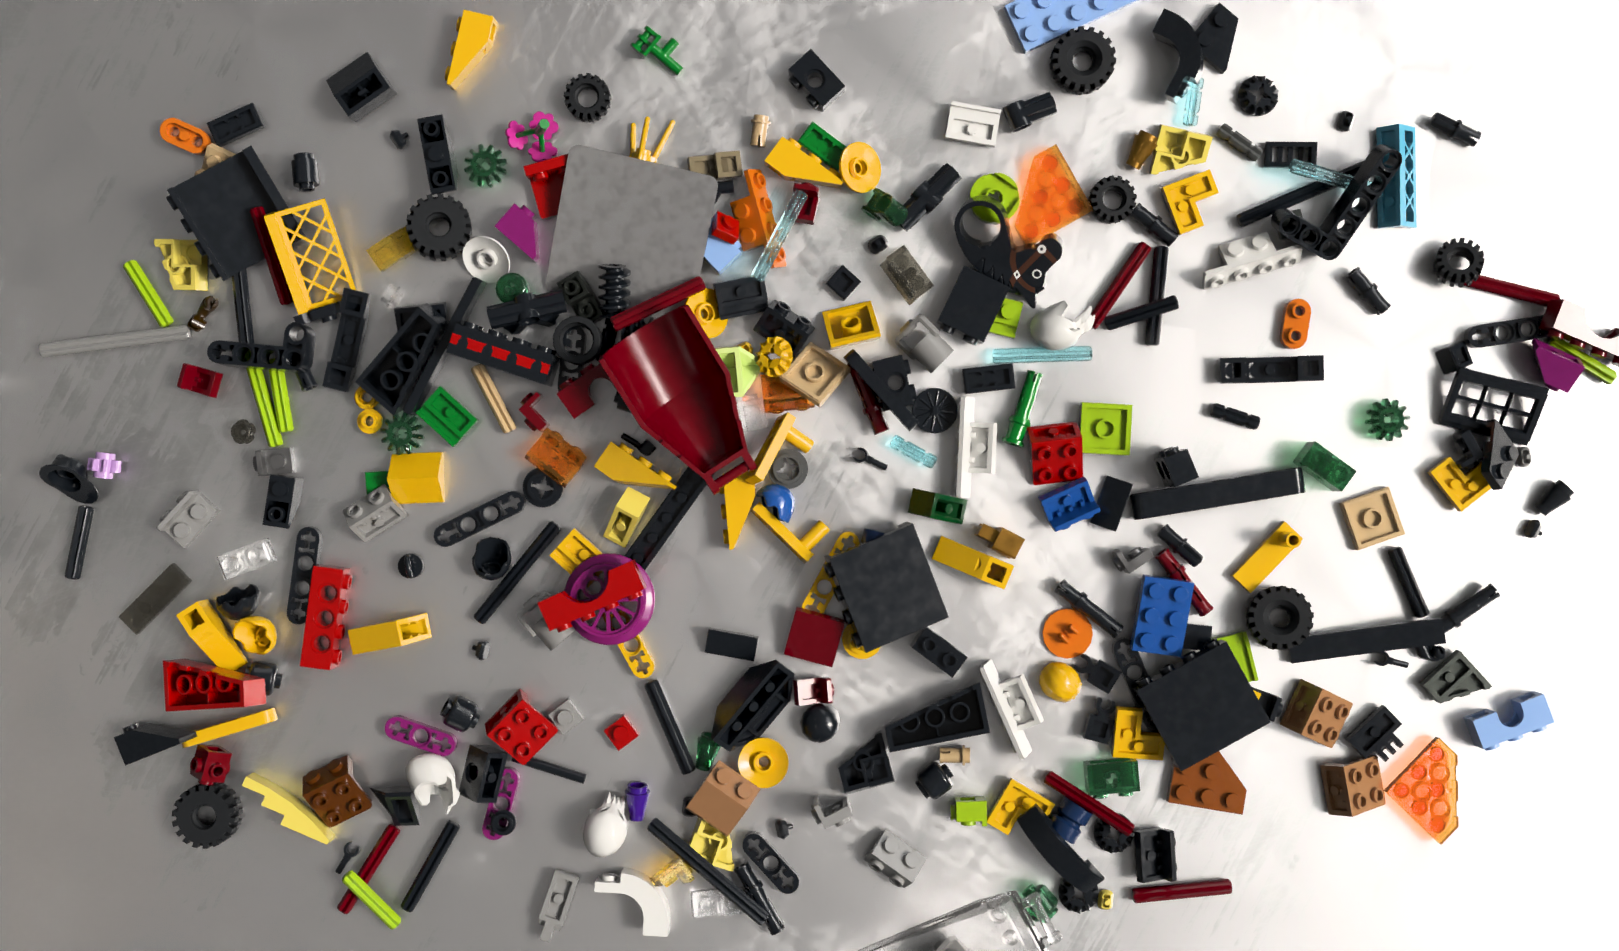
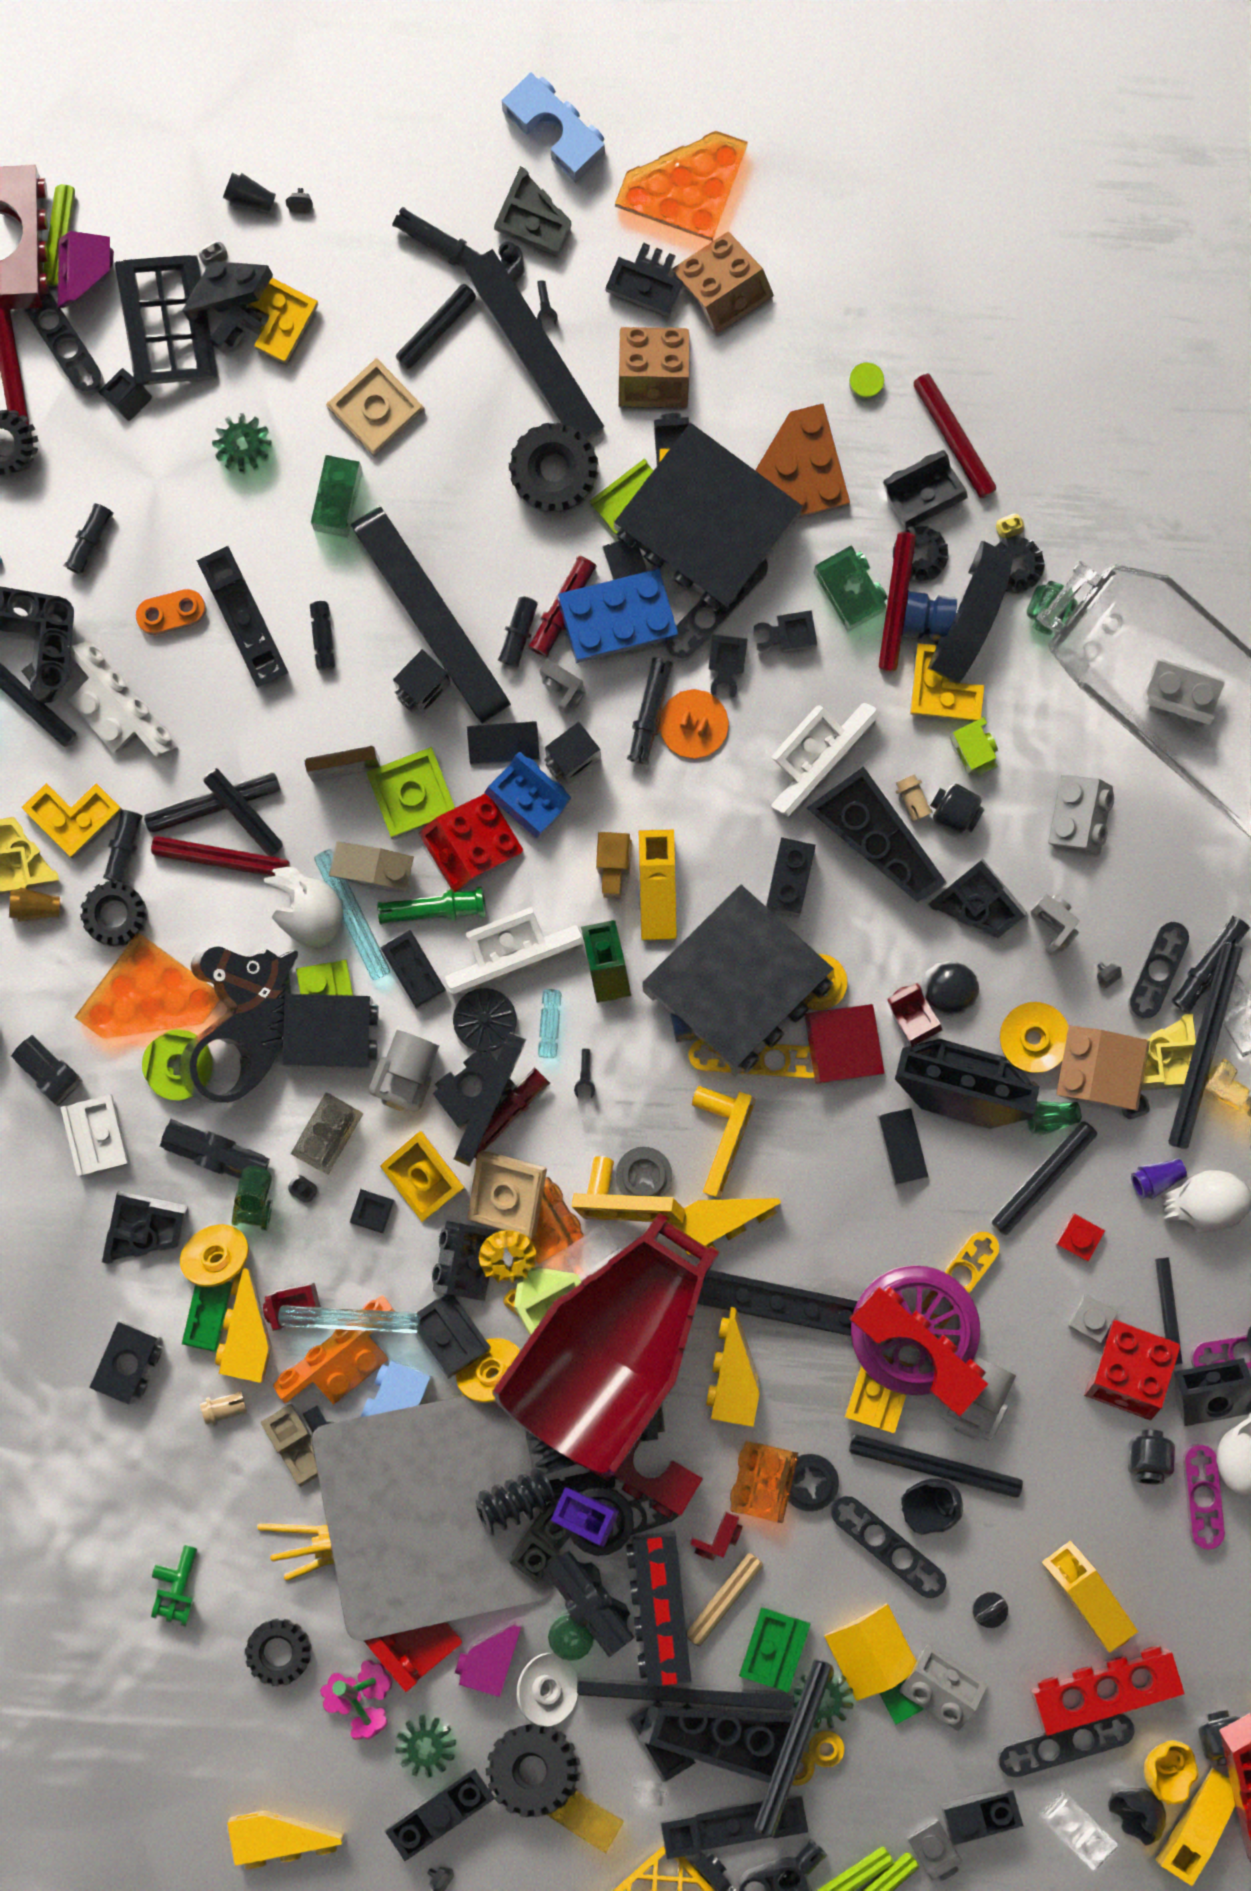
camera: 115 degrees left, 5 degrees down
black rock [472,641,490,660] -> none
light yellow slope [603,487,650,548] -> none
dark red axle [610,276,706,331] -> none
black hand [621,433,656,456] -> none
red plate [711,211,739,245] -> none
blue hair [756,484,795,523] -> none
yellow hair [1039,662,1082,703] -> none
yellow plate [1111,706,1165,760] -> none
yellow piece [1230,521,1303,593] -> none
none -> black slope [101,1191,188,1264]
none -> dark brown tile [304,746,381,782]
none -> dark tan slope [329,841,414,892]
none -> black brick [544,721,601,784]
none -> dark purple slope [551,1487,618,1547]
none -> black axle [754,1659,833,1837]
none -> lime tile [849,362,884,399]

